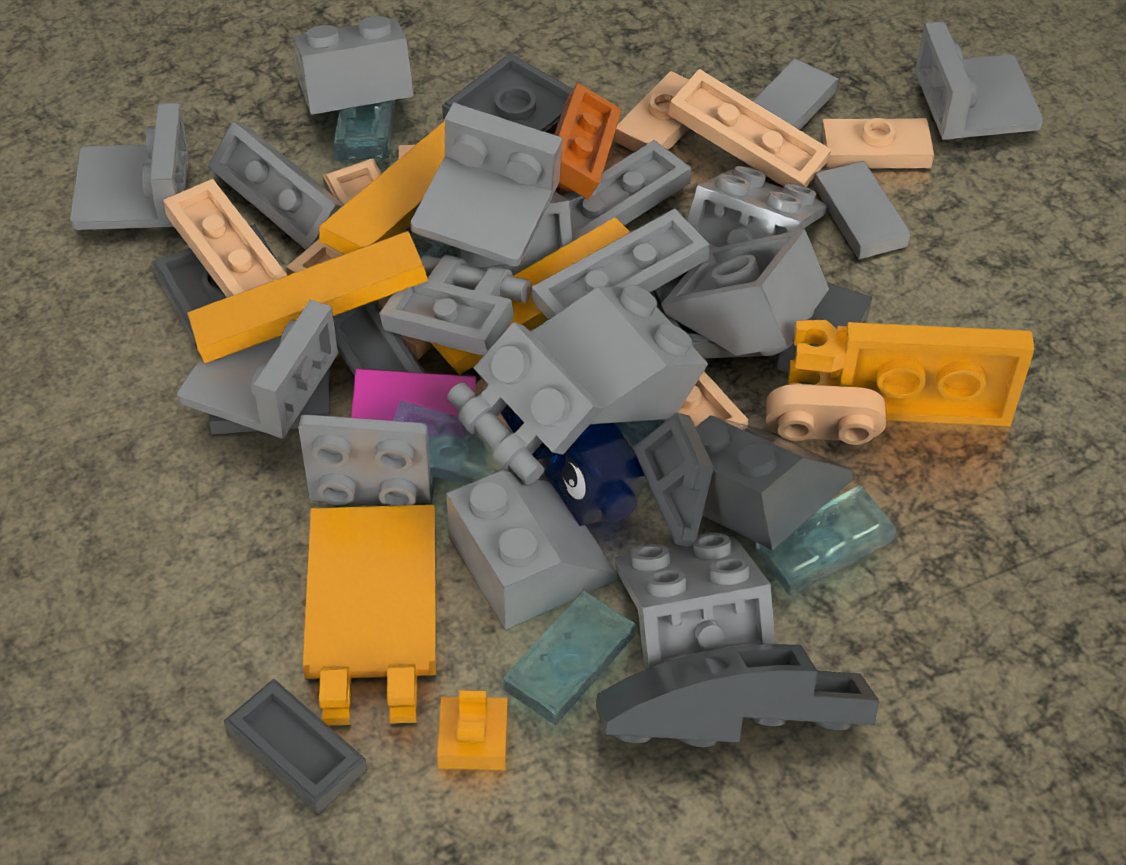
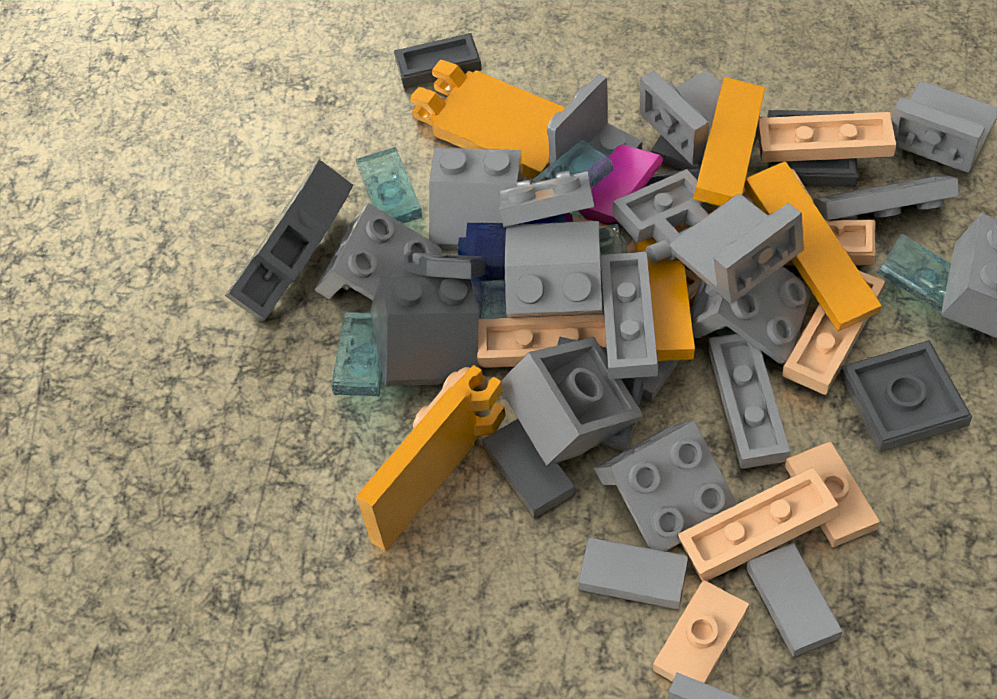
camera: 130 degrees right, 5 degrees up
light orange tile [437,690,508,770] -> none
orange plate [554,82,622,200] -> none

